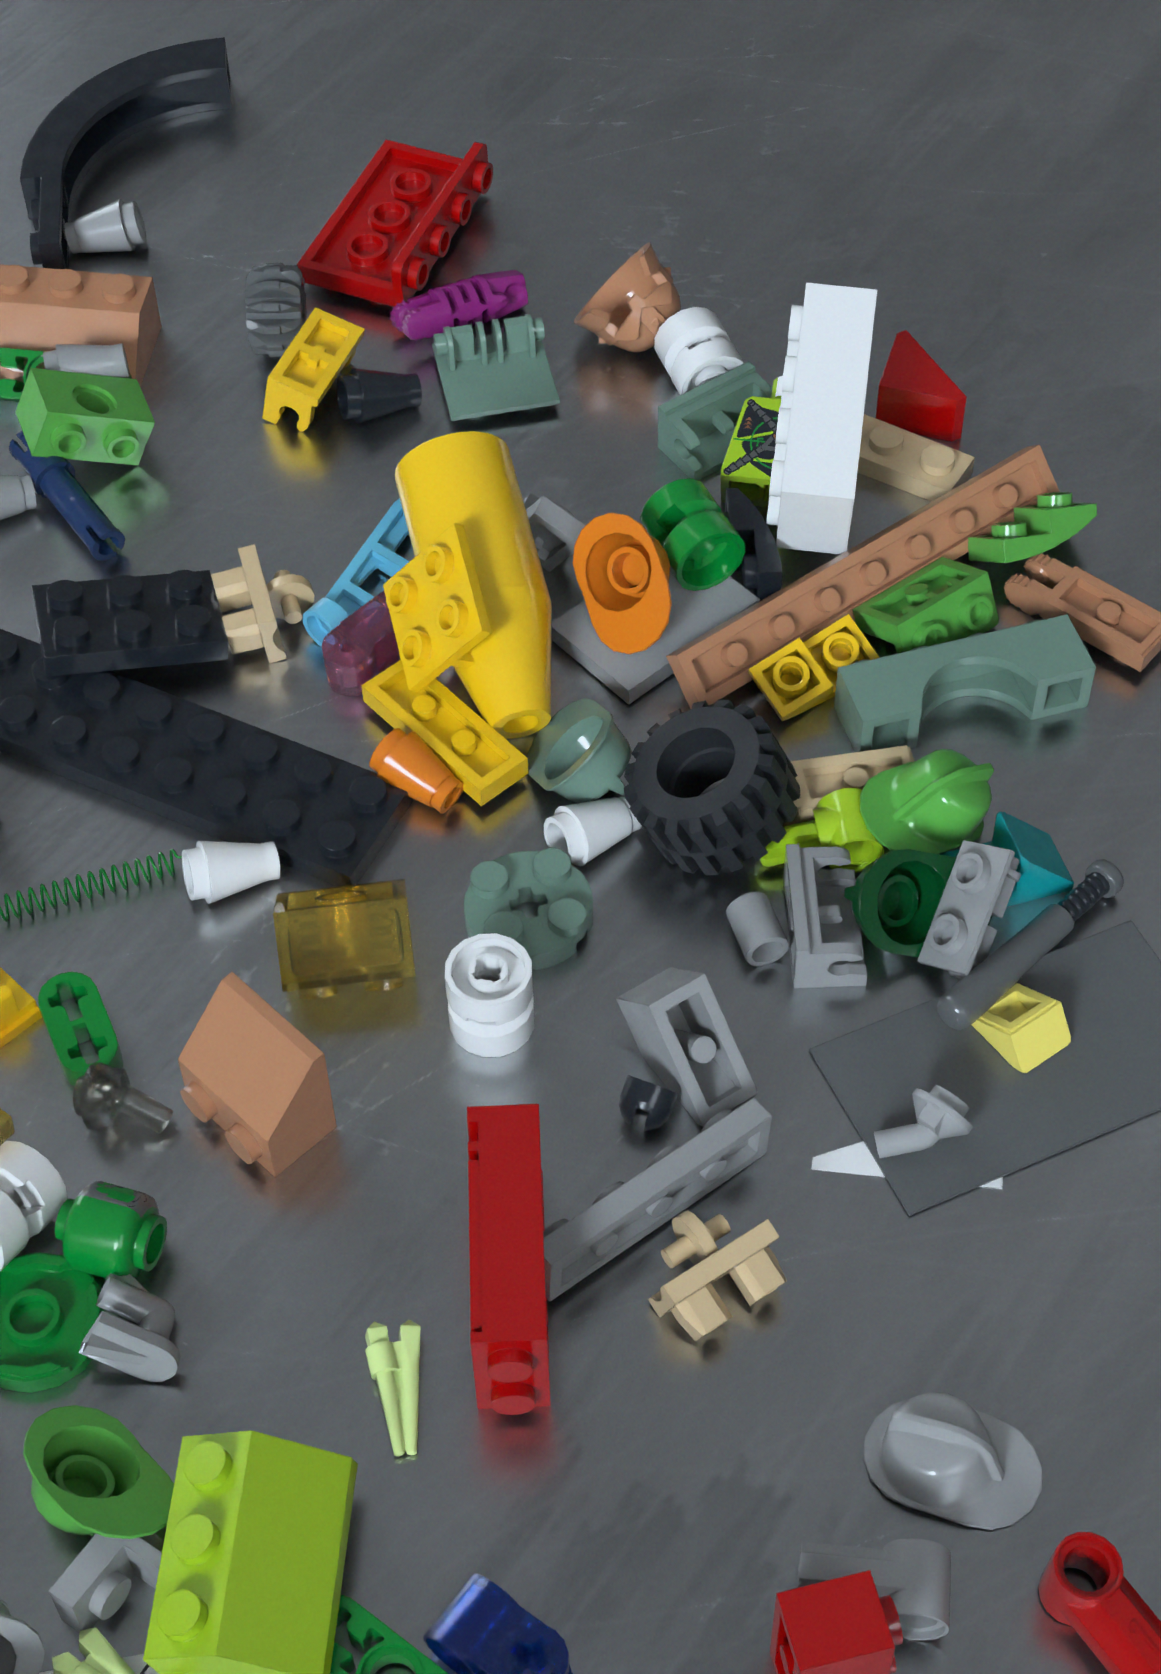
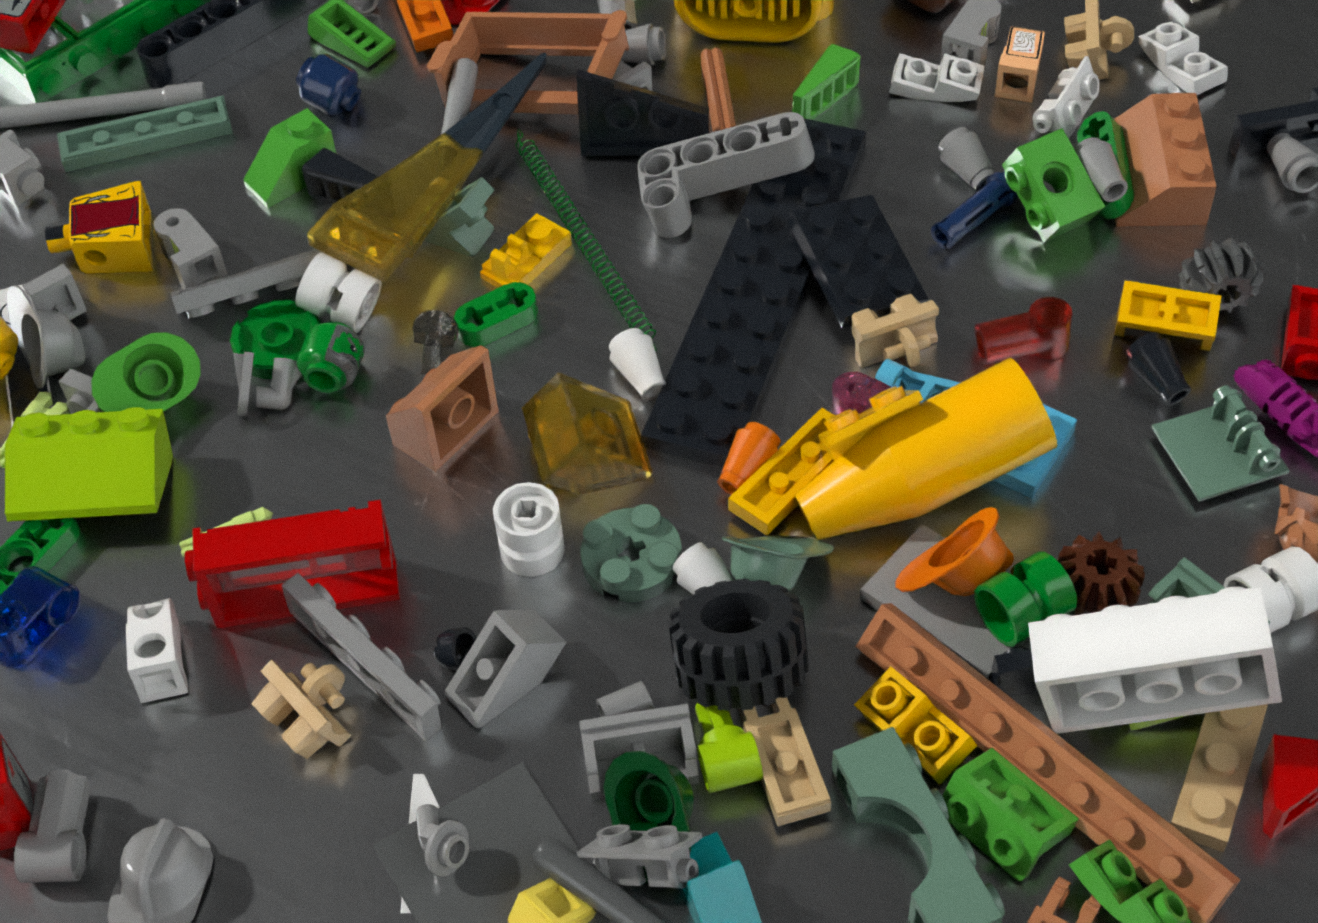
camera: 85 degrees right, 0 degrees up
light grey bracket [523,494,586,572] -> none
bright green piece [860,749,994,854] -> none
none -> white leg [125,598,188,703]
none -> clear red piece [974,297,1073,365]
none -> copper gear [1057,531,1145,615]

